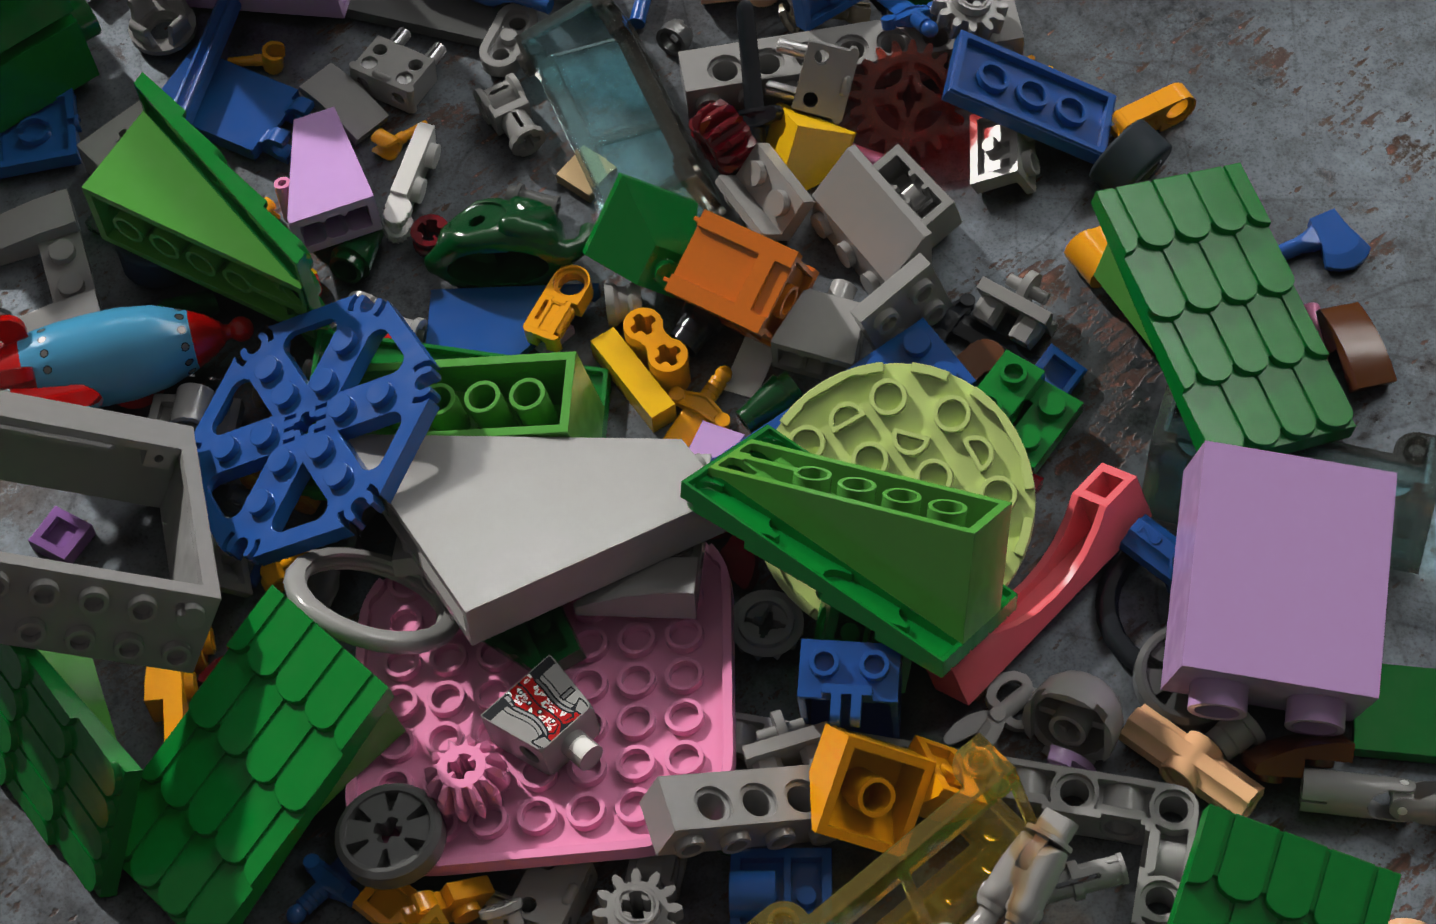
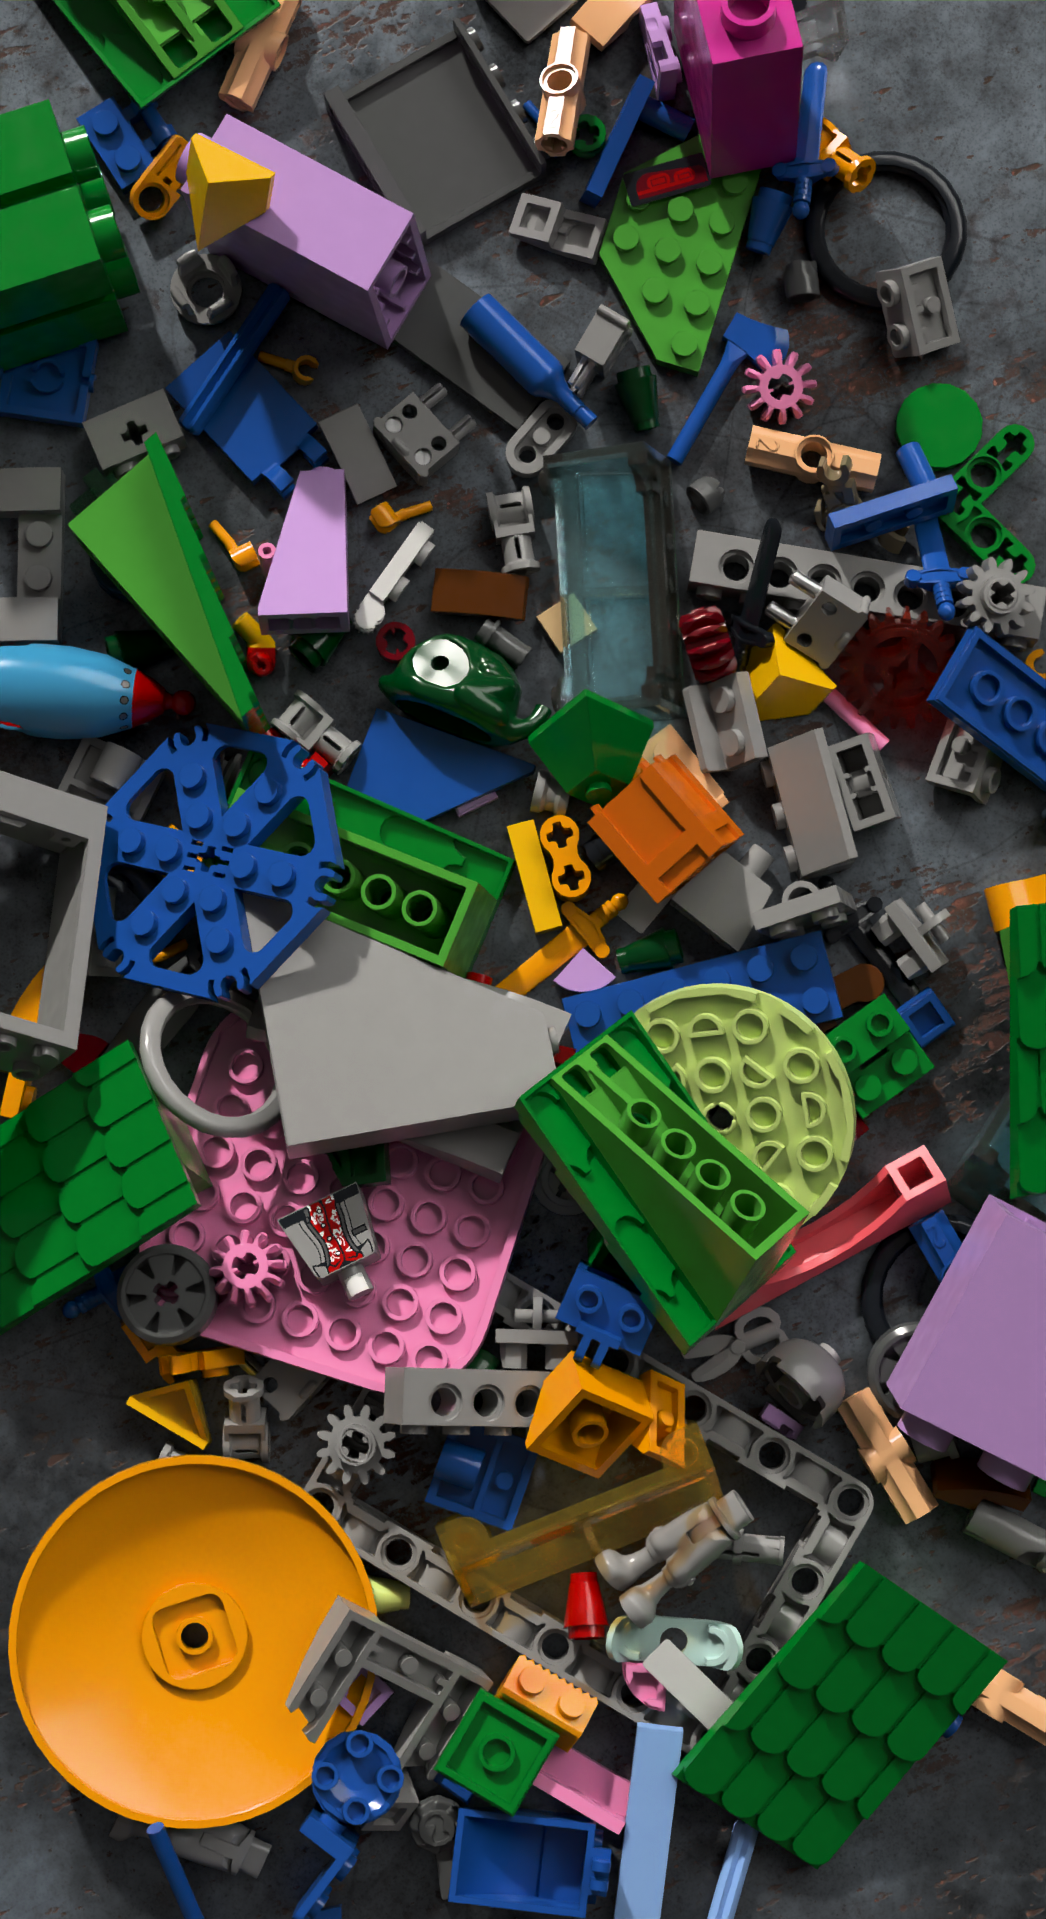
camera: 15 degrees right, 25 degrees up
light orange piece [523,265,594,352] -> none
none -> reddish brown slope [431,568,530,621]

